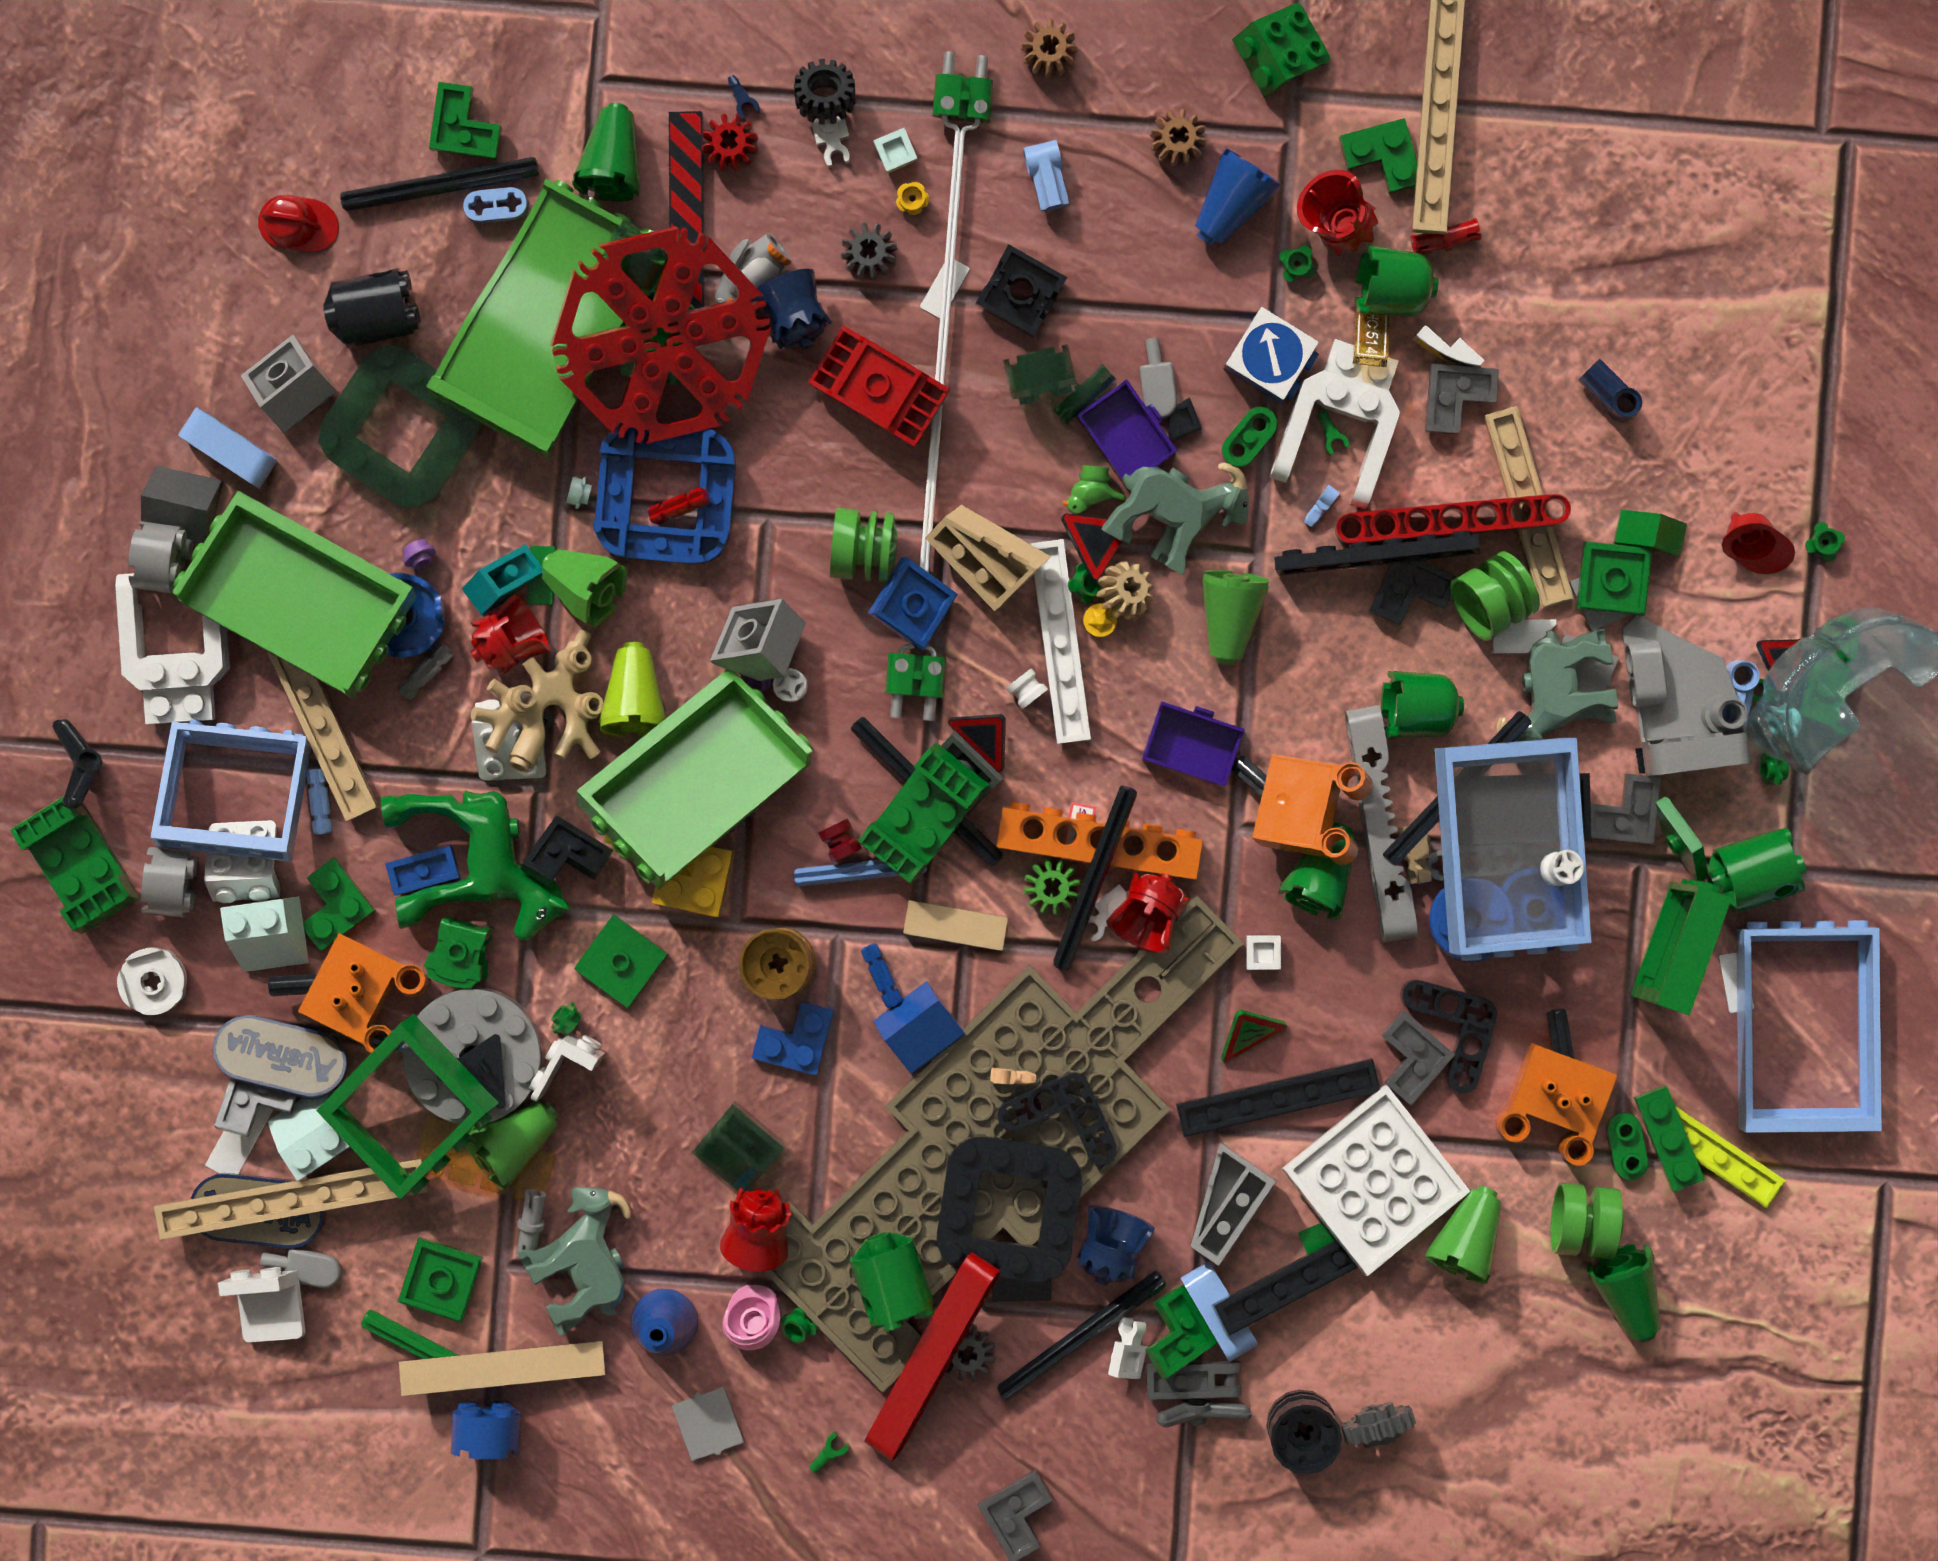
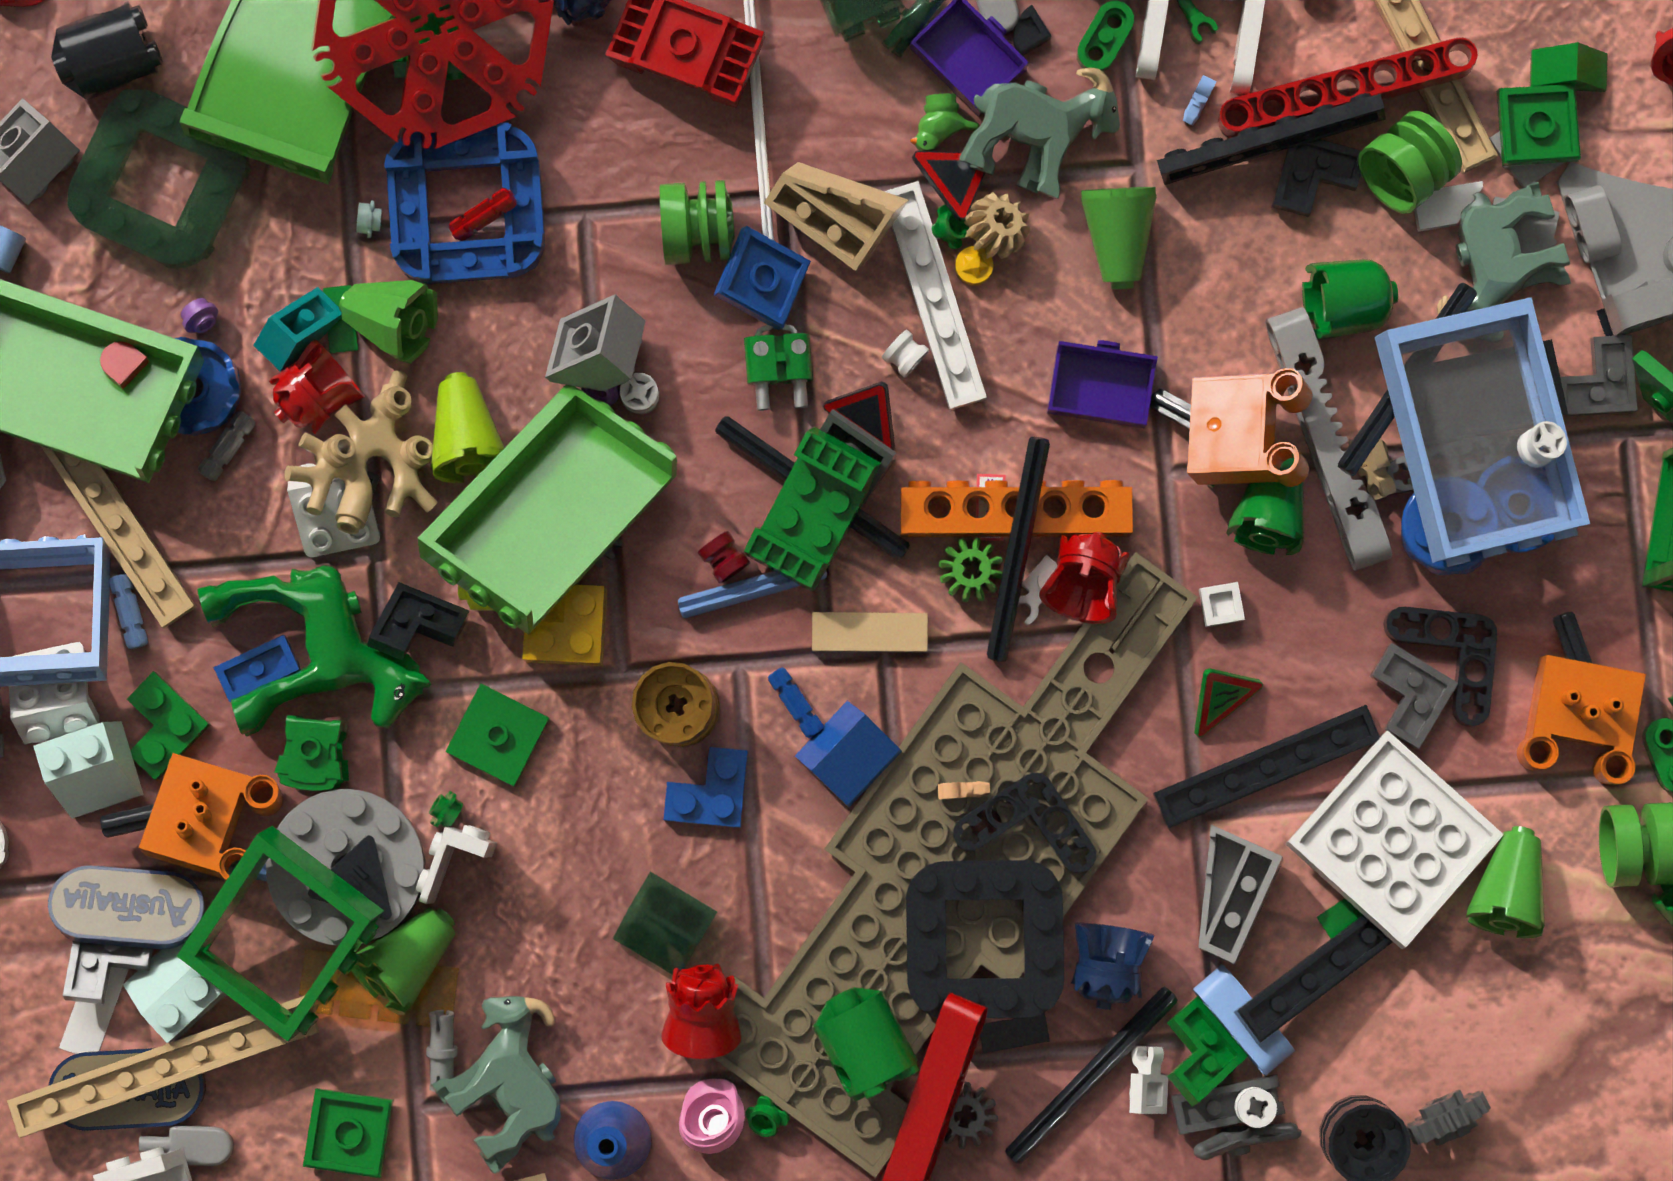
camera: 10 degrees left, 5 degrees down
none -> tile [100,341,149,390]
none -> white wheel [1234,1087,1277,1128]

